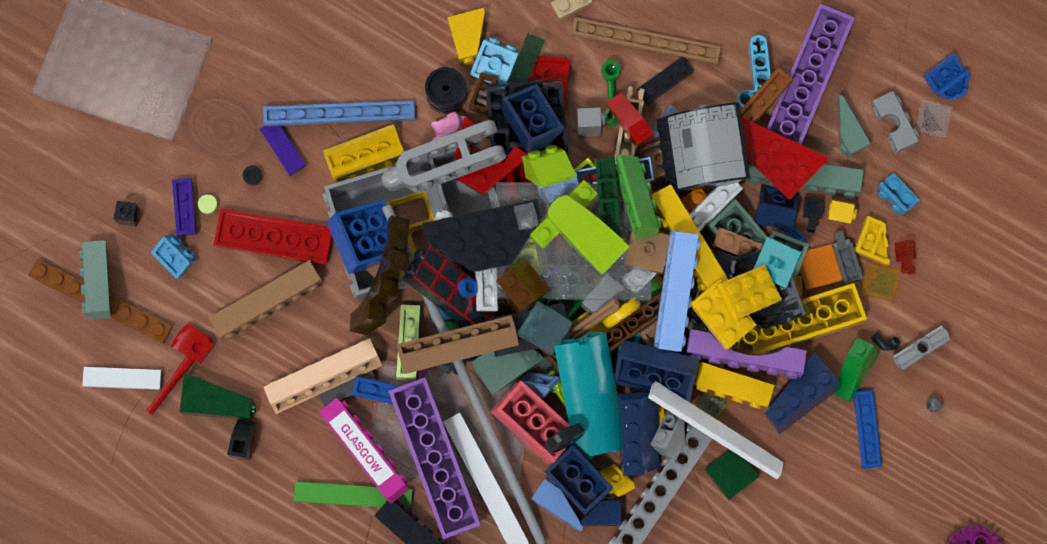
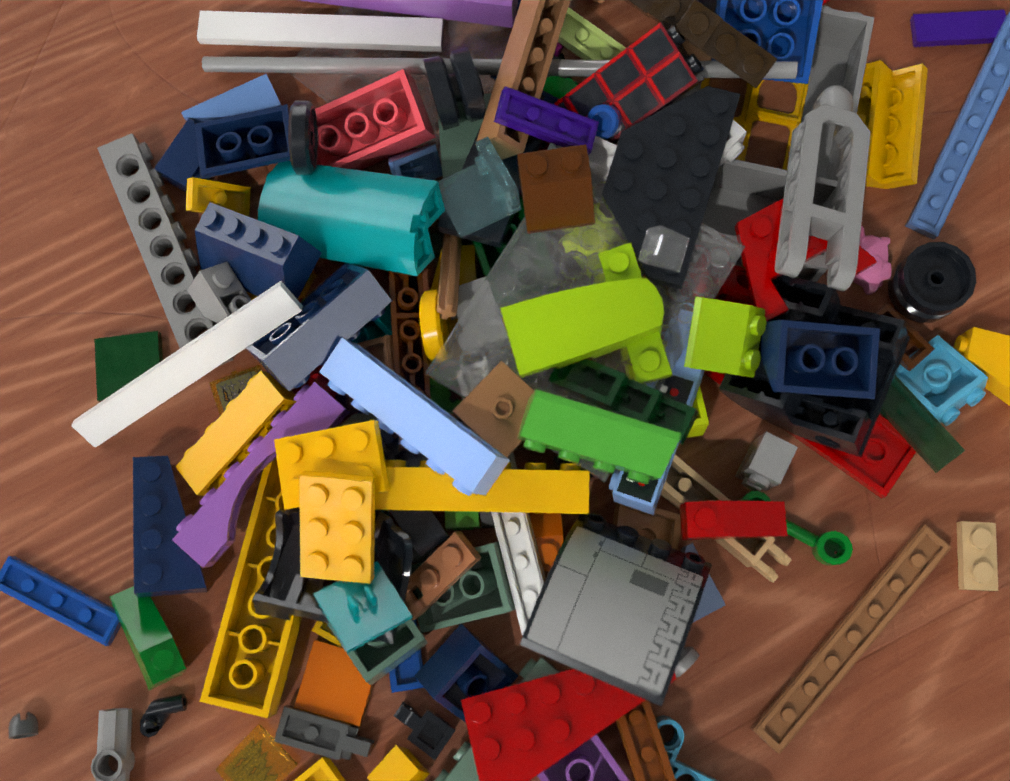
camera: 125 degrees right, 0 degrees up
black plate [637,57,694,105] -> none
none -> black wheel [423,47,486,131]
none -> dark purple tile [494,86,599,155]

